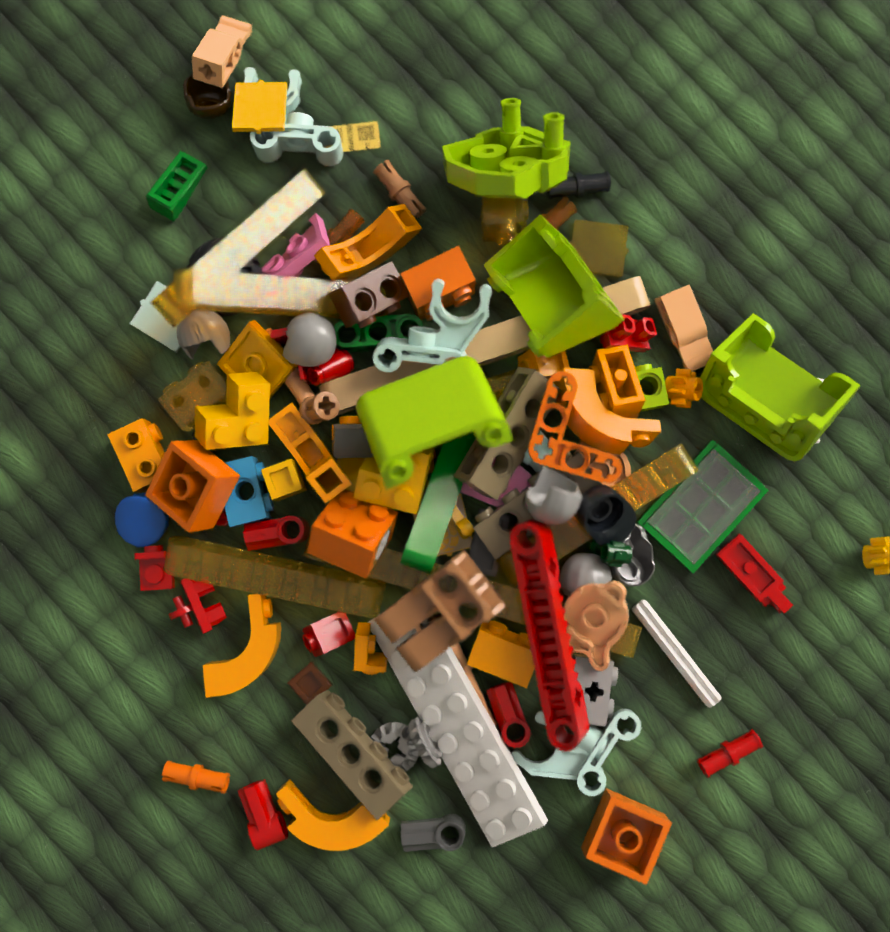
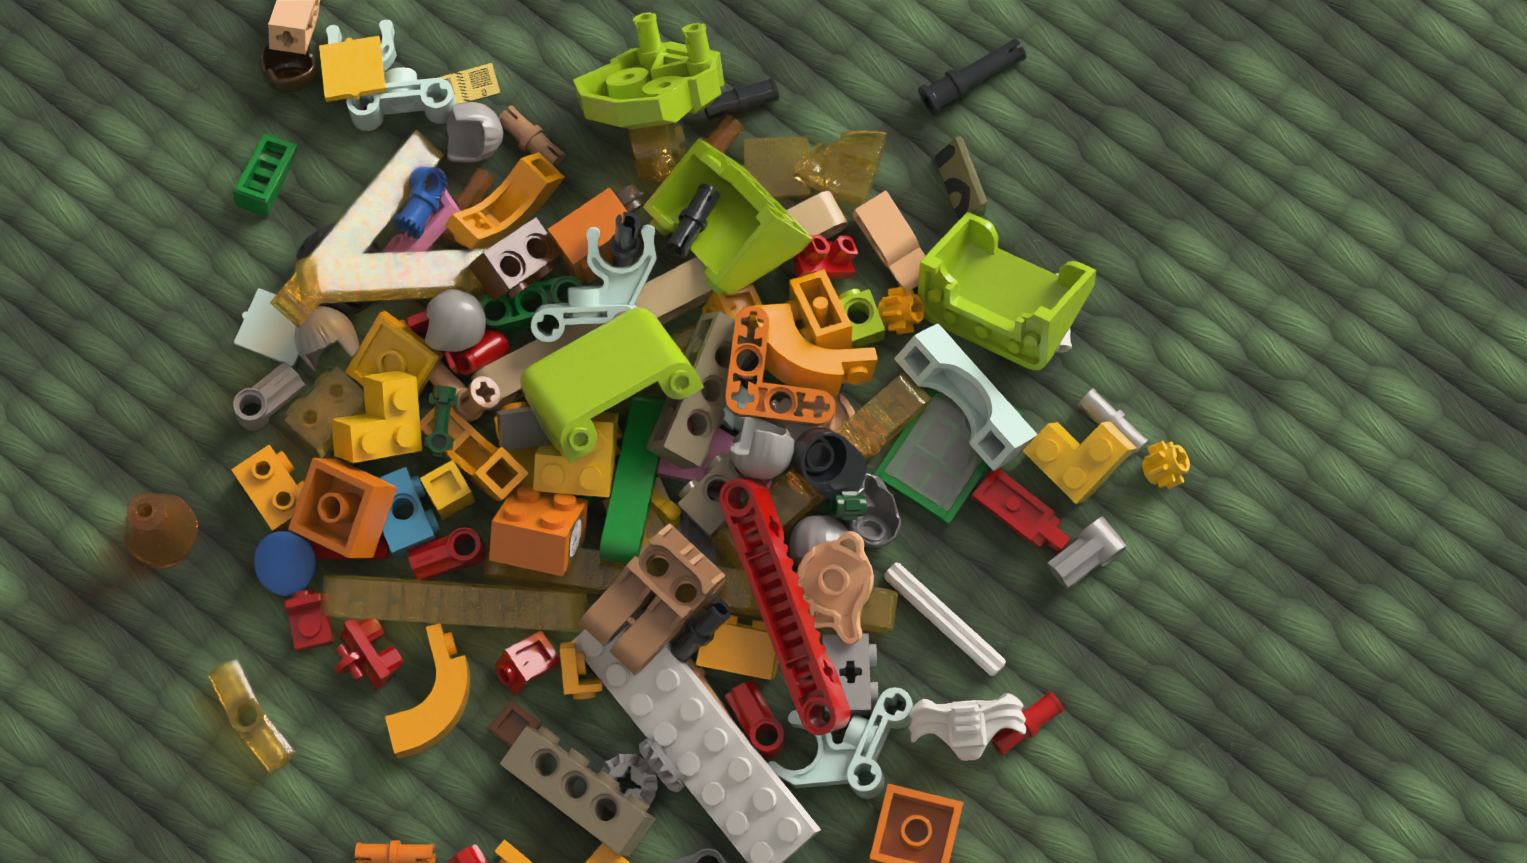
camera: 10 degrees left, 10 degrees down
none -> clear orange cone [122,493,198,568]
none -> clear yellow piece [207,659,296,774]
none -> light grey piece [233,361,306,431]
none -> blue connector [392,166,447,239]
none -> dark green bar [424,386,458,459]
none -> light grey hair [446,102,503,163]
none -> black pin [610,212,640,267]
none -> dark grey plate [615,184,645,213]
none -> black pin [665,184,720,258]
none -> black pin [669,599,731,663]
none -> clear yellow brick [793,130,887,206]
none -> light aqua arch [894,323,1037,471]
none -> white piece [909,693,1026,761]
none -> black pin [918,38,1026,116]
none -> olive slope [935,136,987,220]
none -> yellow brick [1022,422,1137,504]
none -> light grey piece [1047,517,1127,590]
none -> light grey pin [1077,388,1148,457]

